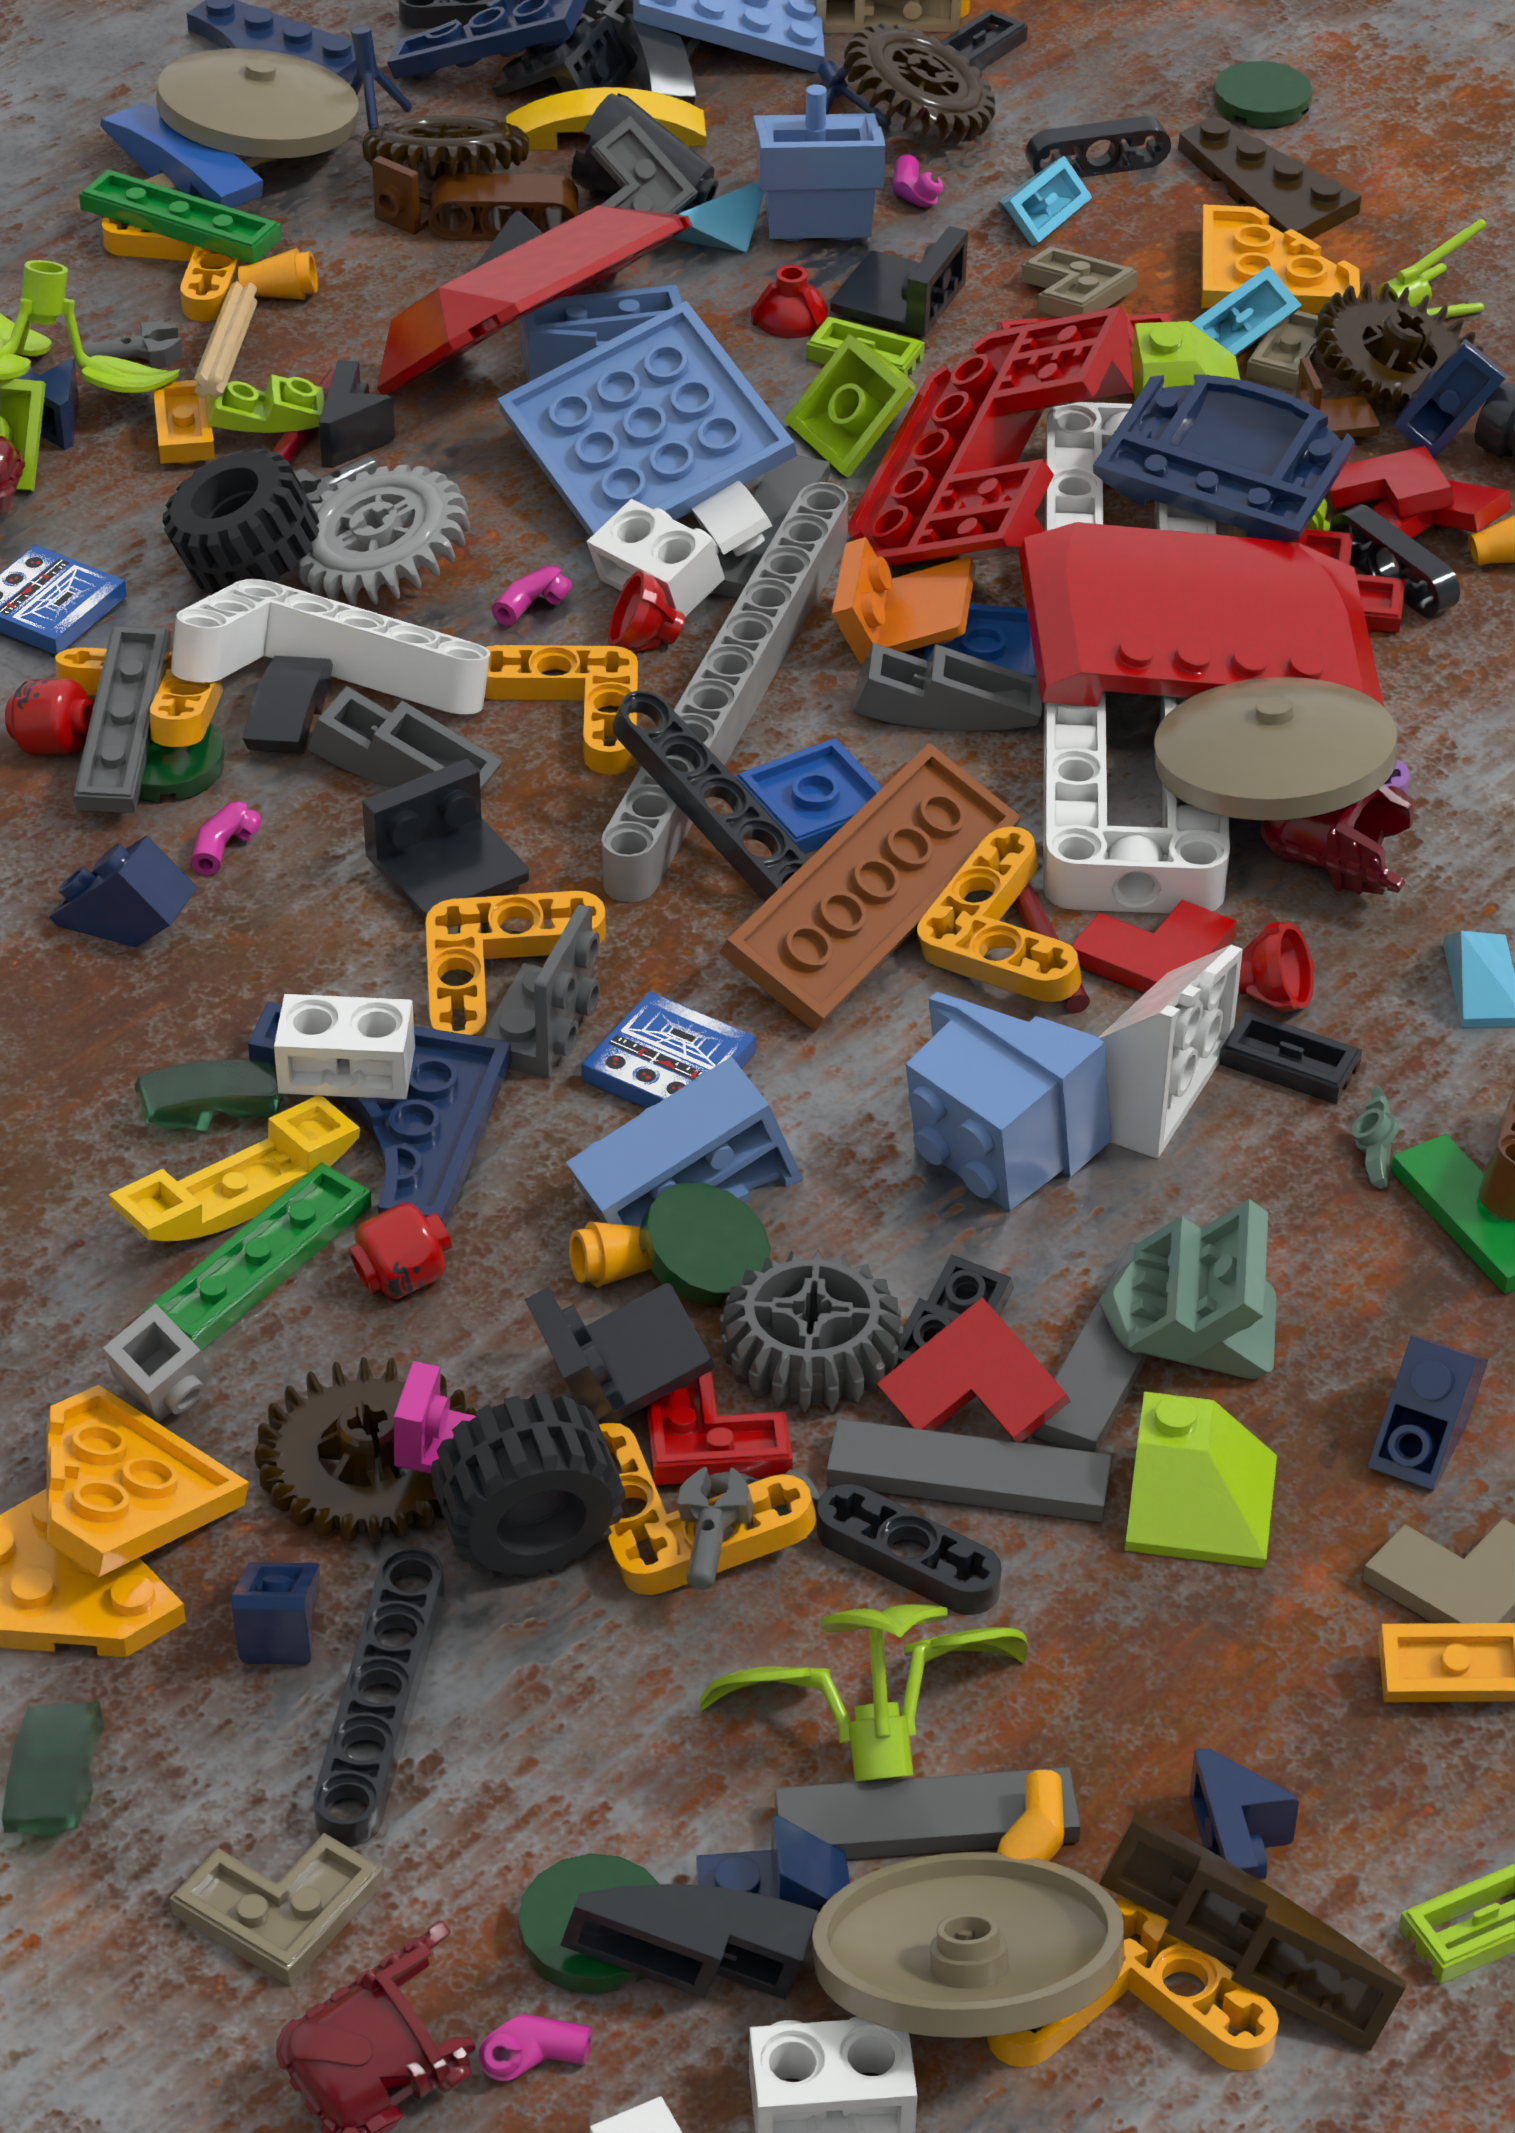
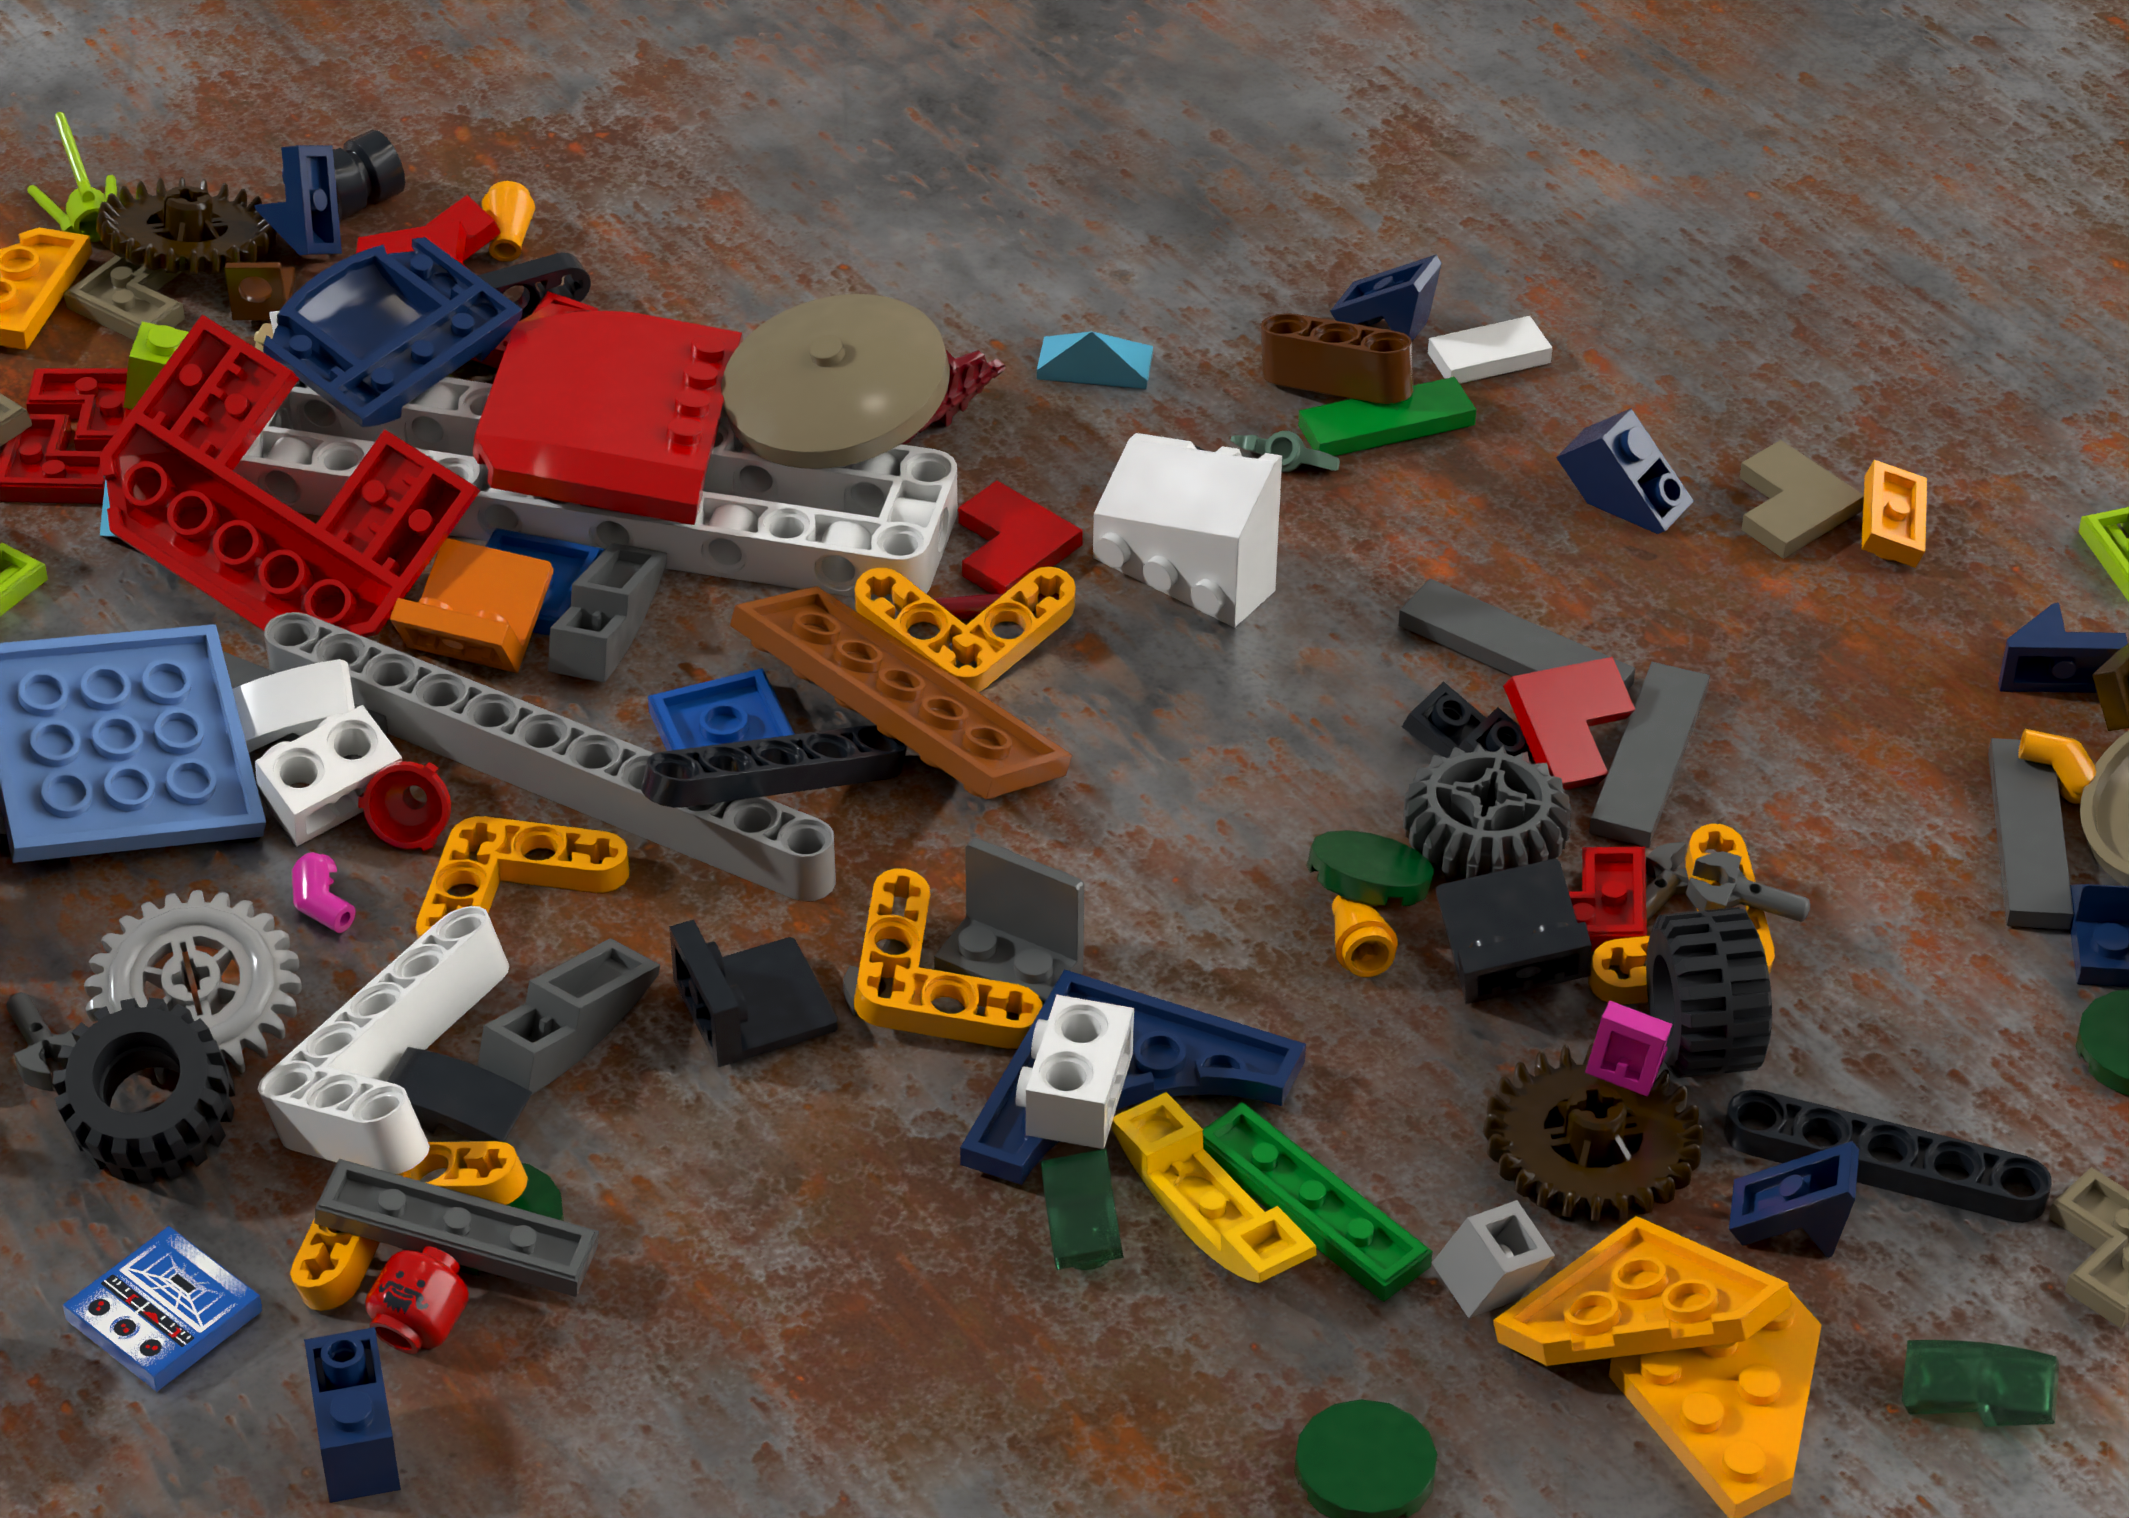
camera: 80 degrees left, 0 degrees up
dark blue slope [49,835,198,947] -> none
dark pink arm [190,801,262,876] -> none
red head [348,1202,452,1301] -> none
medium blue wedge [566,1056,803,1227] -> none
tile [581,991,756,1108] -> none
lime plant [700,1604,1028,1782] -> none
lime slope [784,334,916,478] -> none
black beam [817,1484,1002,1615] -> none
medium blue piece [905,992,1112,1212] -> none
sand green piece [1099,1199,1277,1379] -> none
lime slope [1125,1391,1277,1569] -> none
medium azure slope [1191,265,1302,356] -> none
red piece [1238,922,1315,1013] -> none

